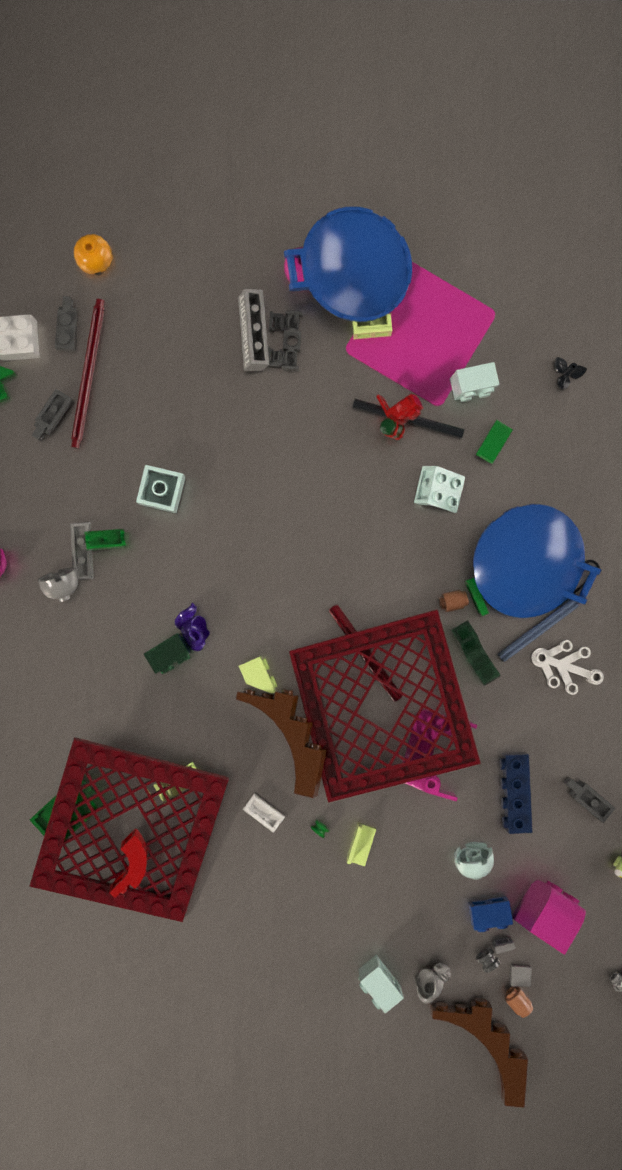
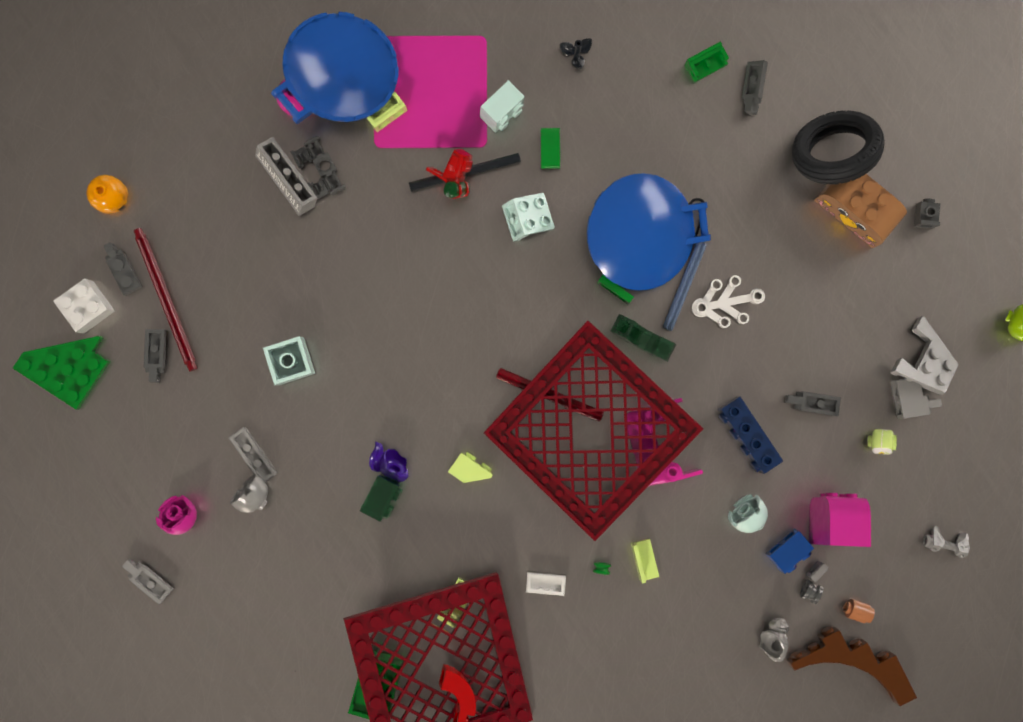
camera: 35 degrees left, 0 degrees up
green hinge [85,529,126,551] -> none
reddish brown arch [236,689,327,798] -> none
light aqua brick [358,955,404,1013] -> none
nougat brick [439,590,469,613] -> none
light grey tile [510,964,532,987] -> none

